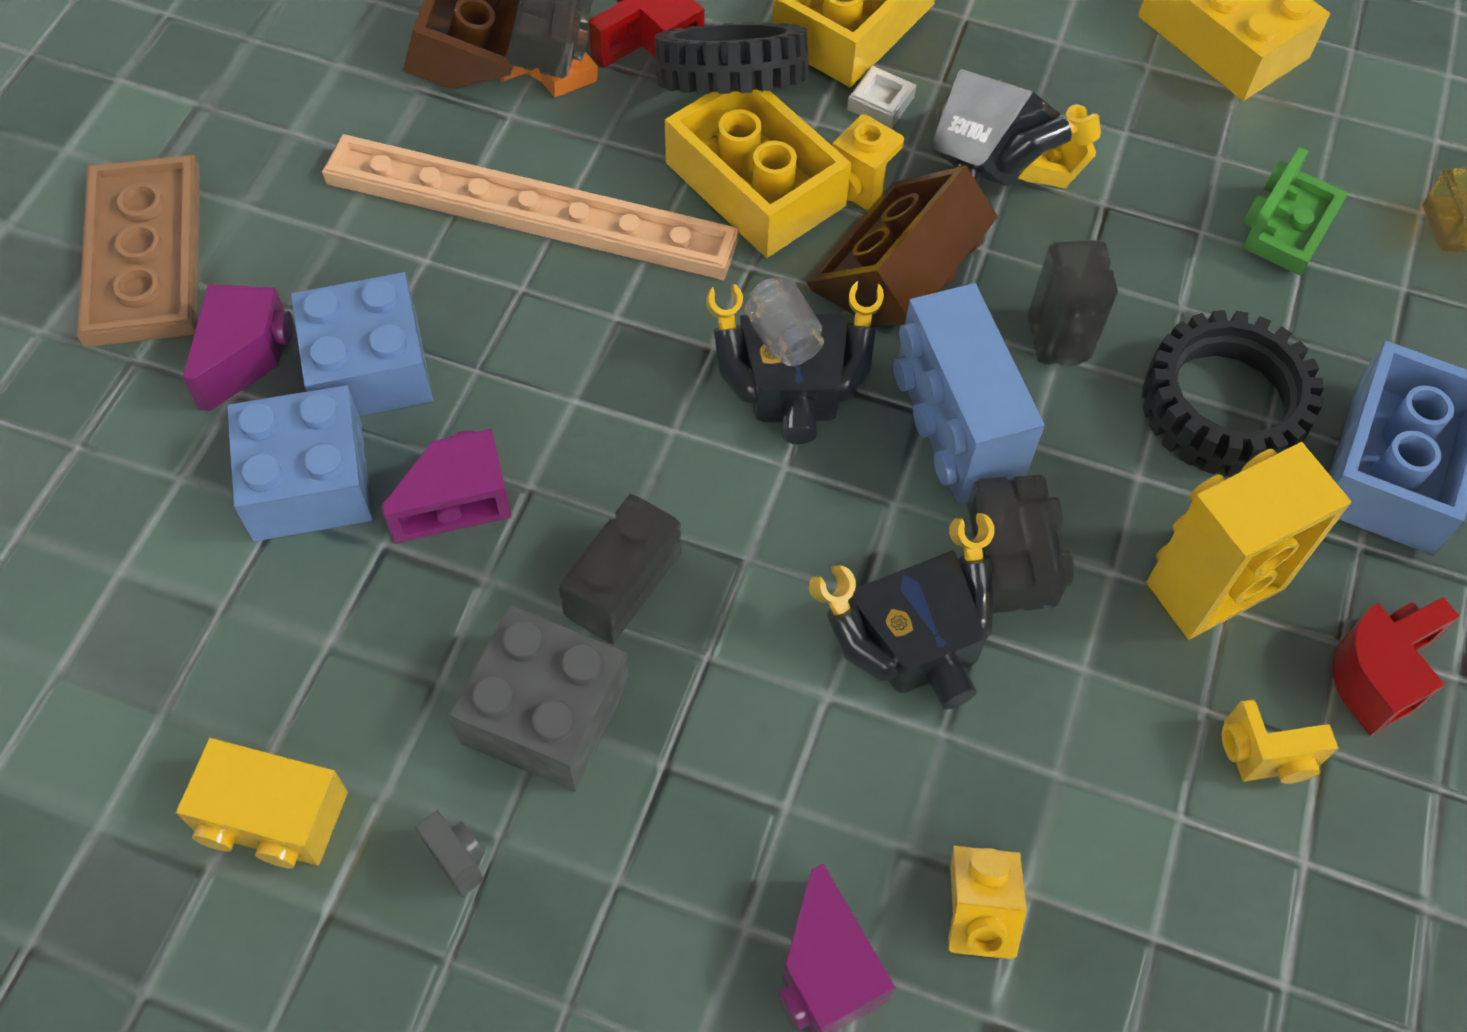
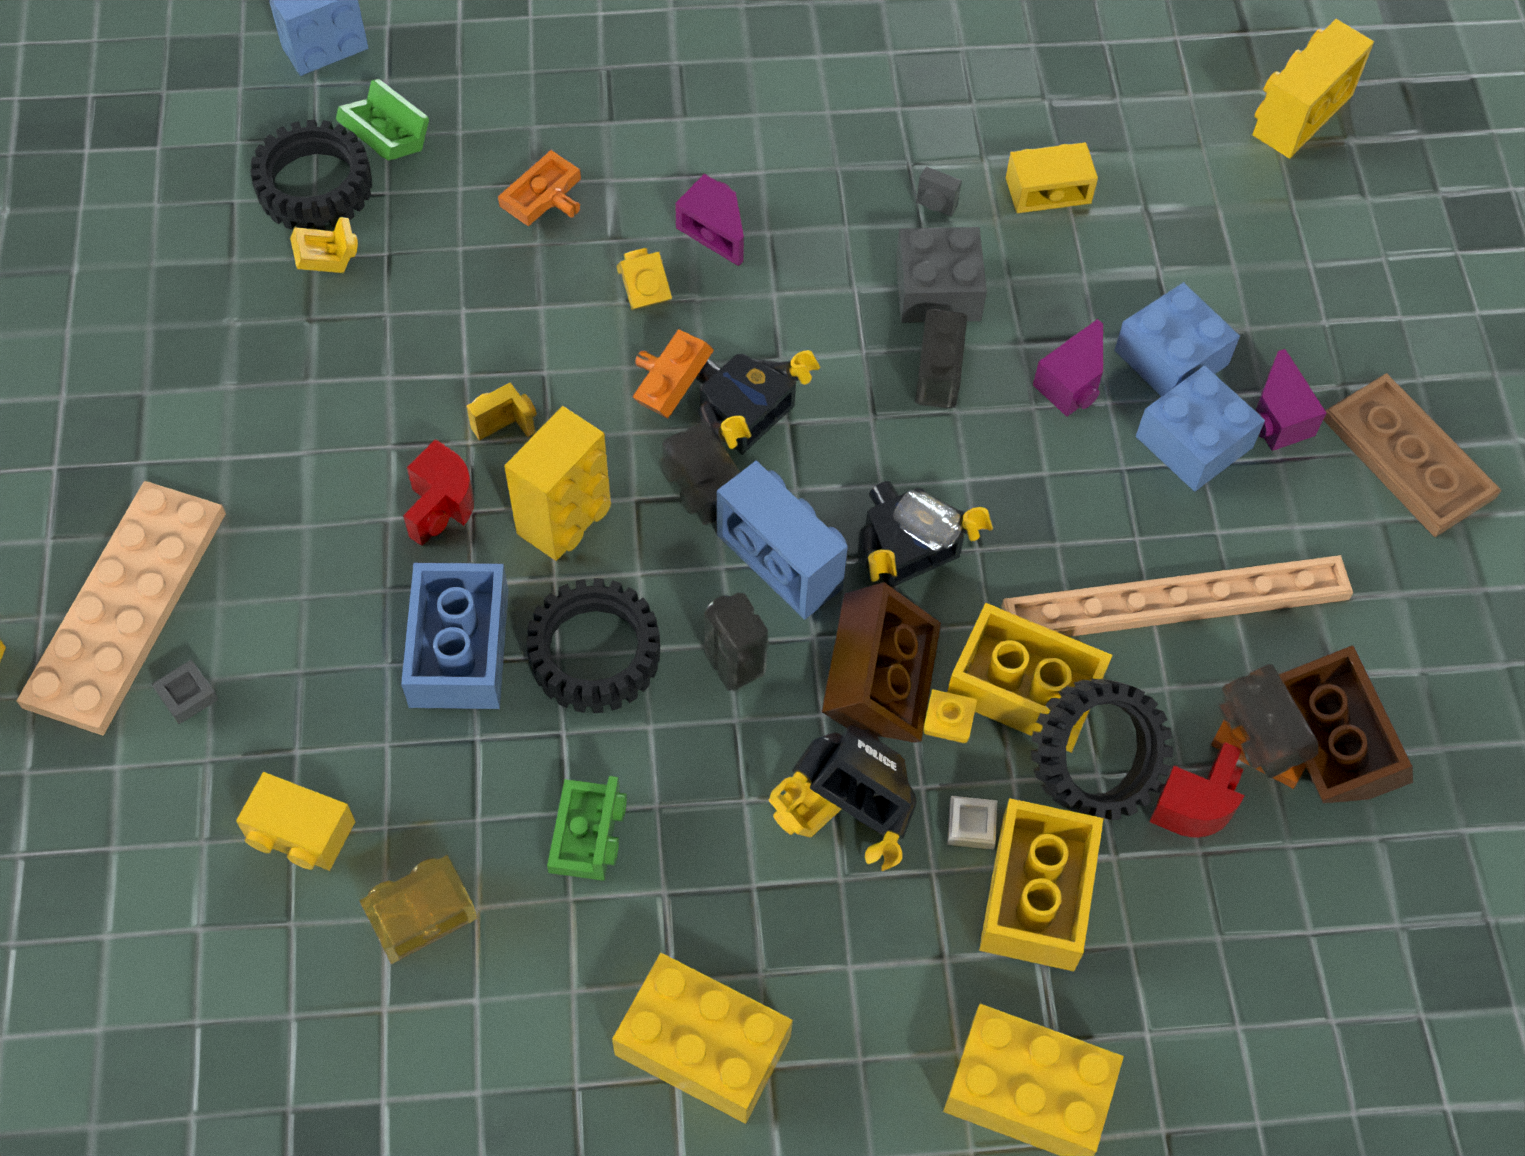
camera: 155 degrees right, 0 degrees up
none -> orange plate [633,329,714,419]

